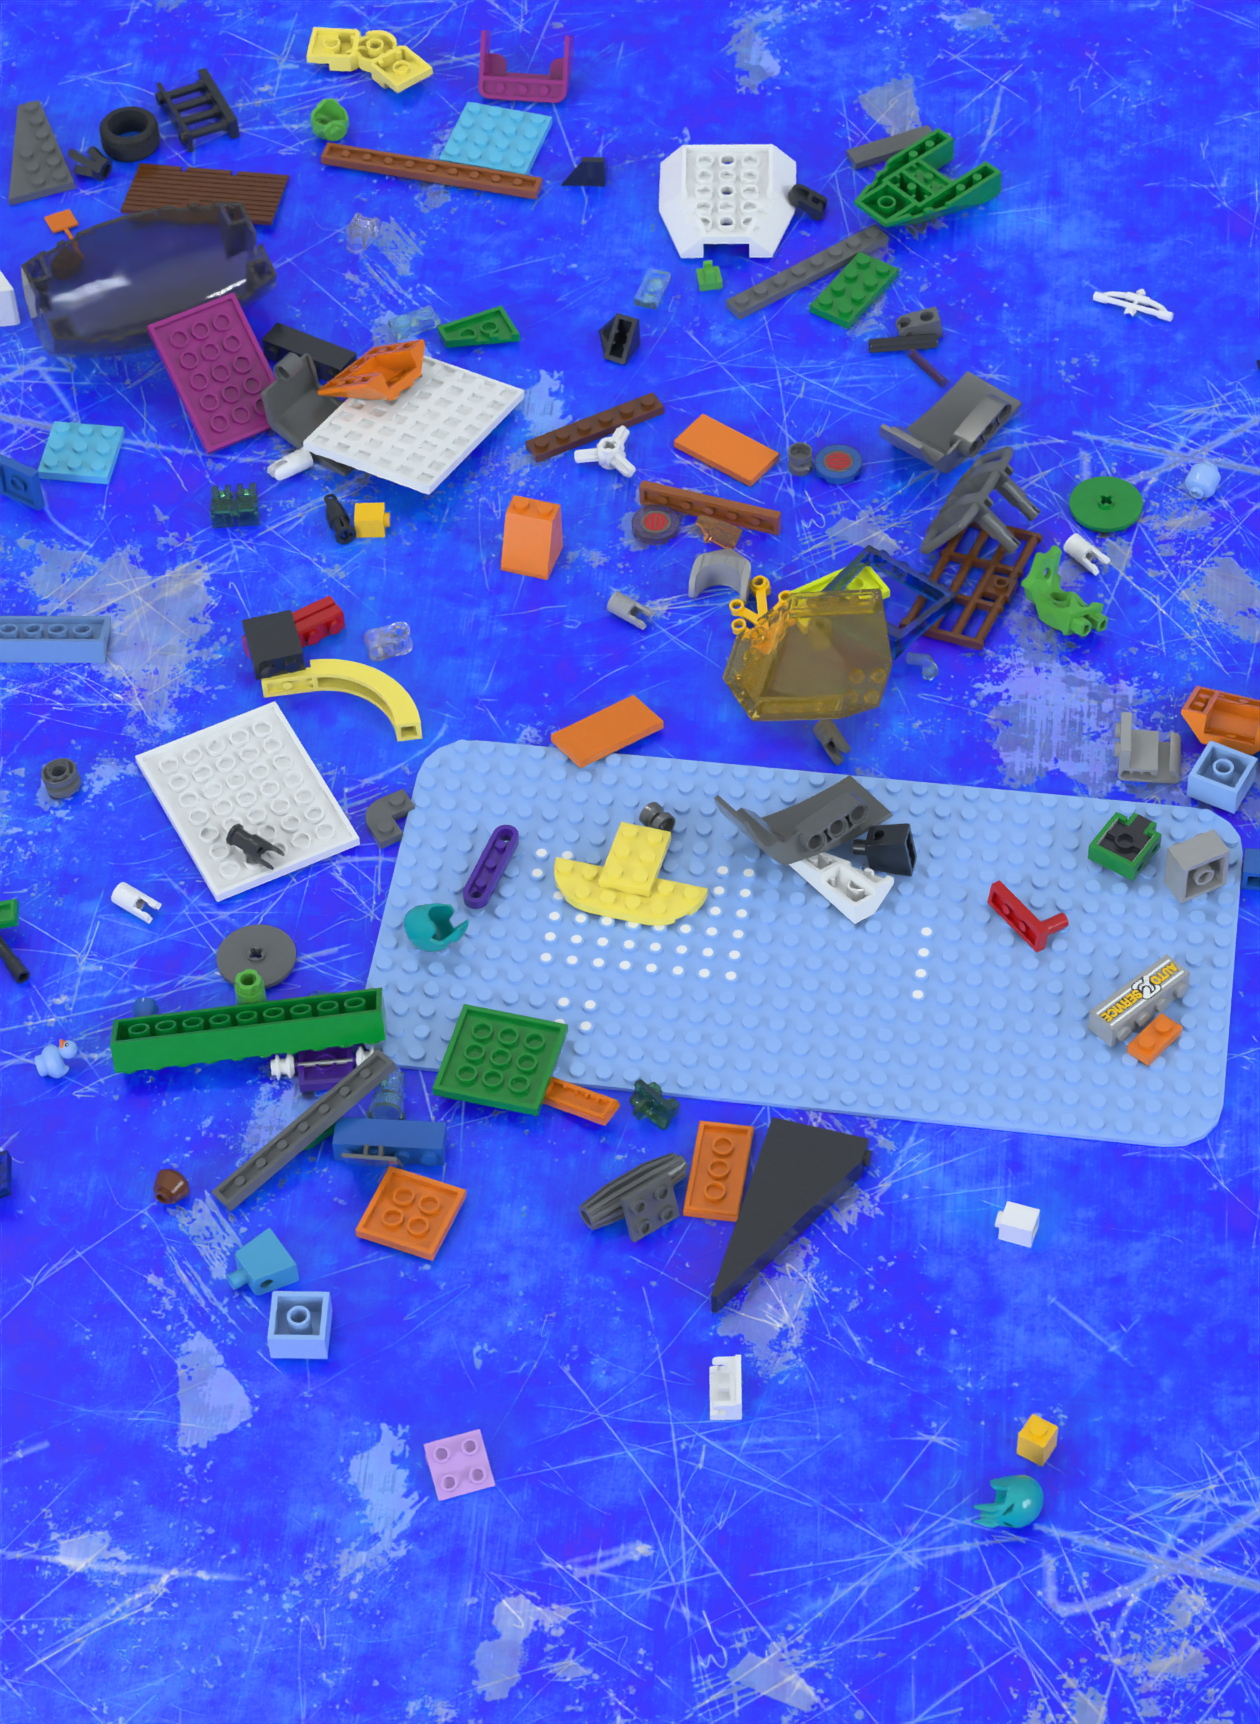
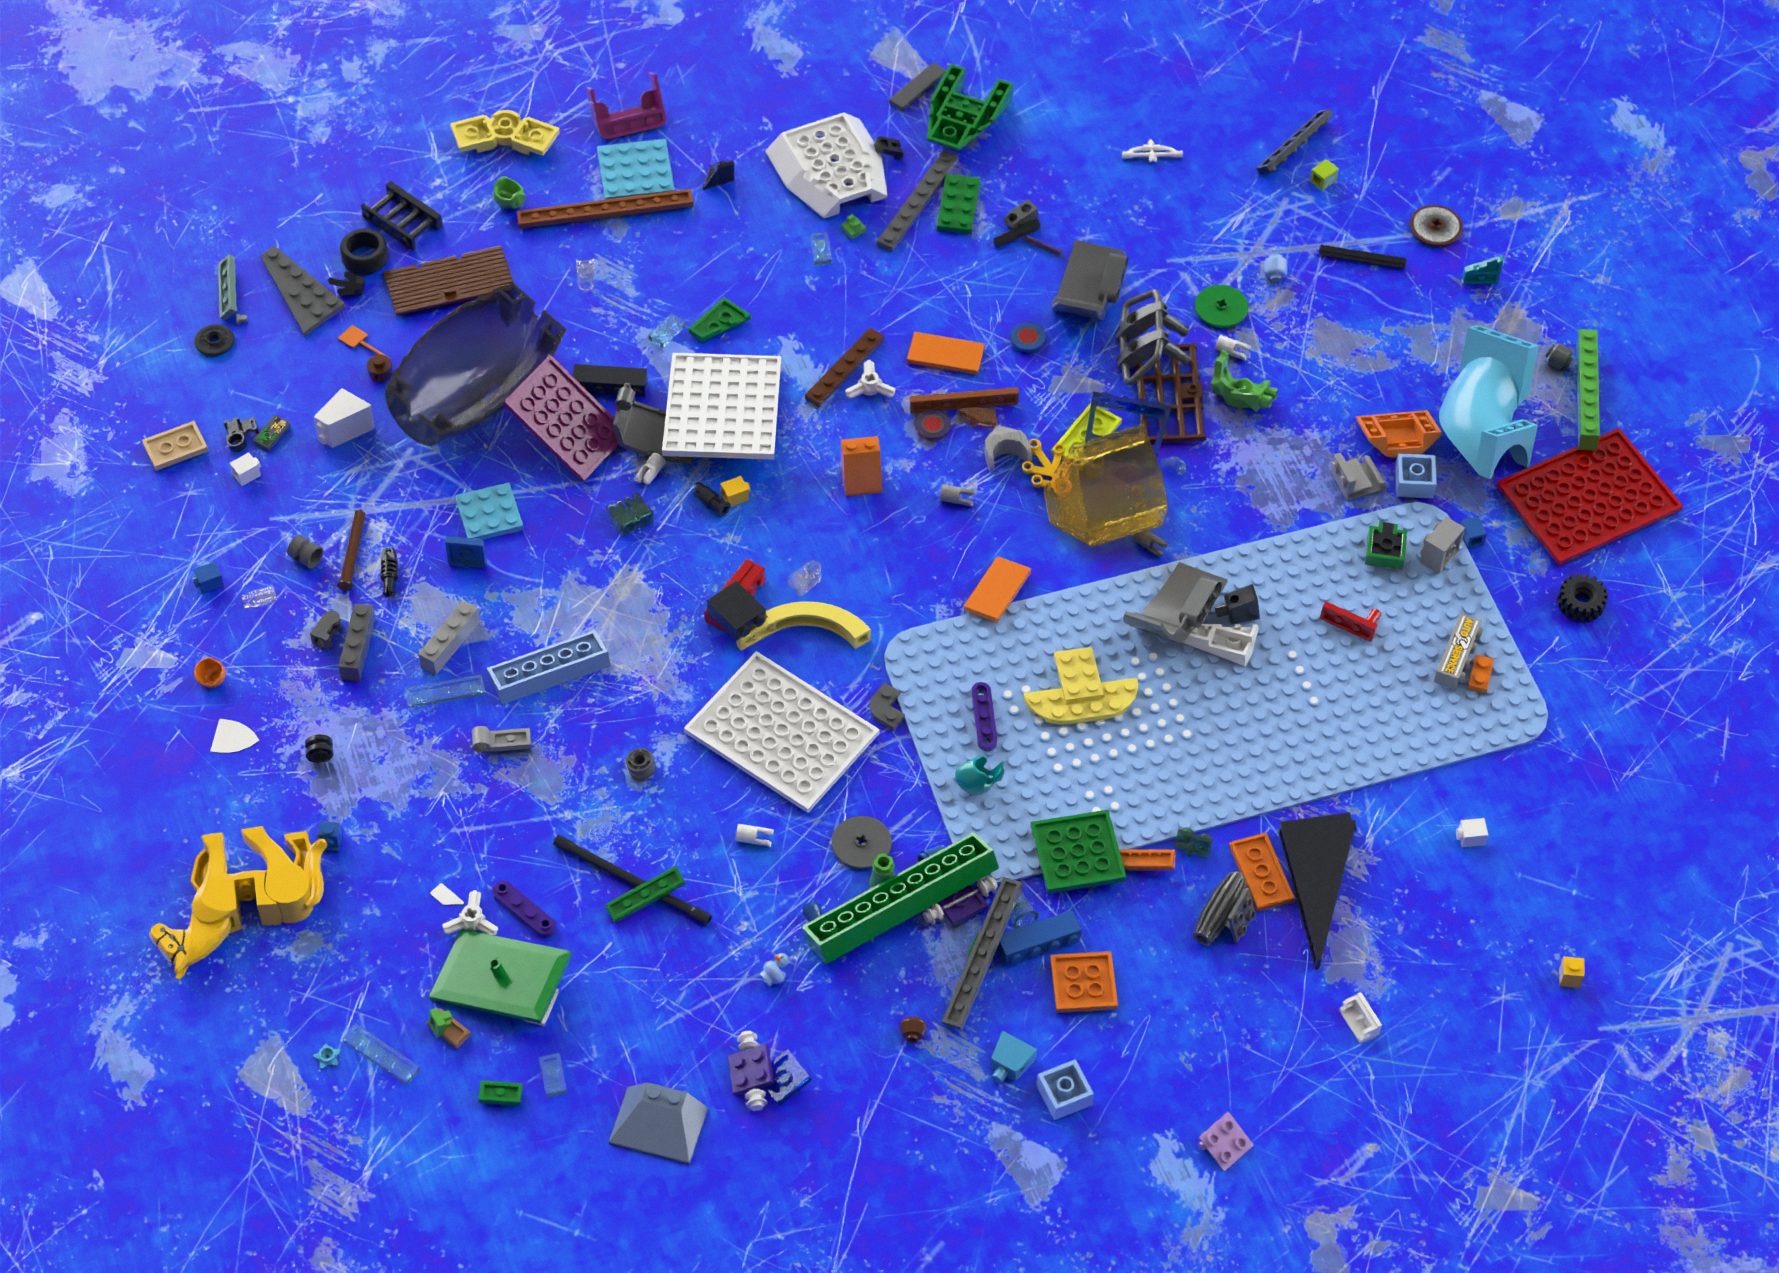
camera: 30 degrees left, 5 degrees up
black piece [226,823,285,870] -> none
orange slope [317,339,425,401] -> none
dark grey piece [341,1144,404,1169] -> none
black slope [598,313,640,365] -> none
dark grey wheel [639,802,676,832] -> none
dark grey wheel [788,442,812,476] -> none
teal helmet [974,1475,1044,1528] -> none

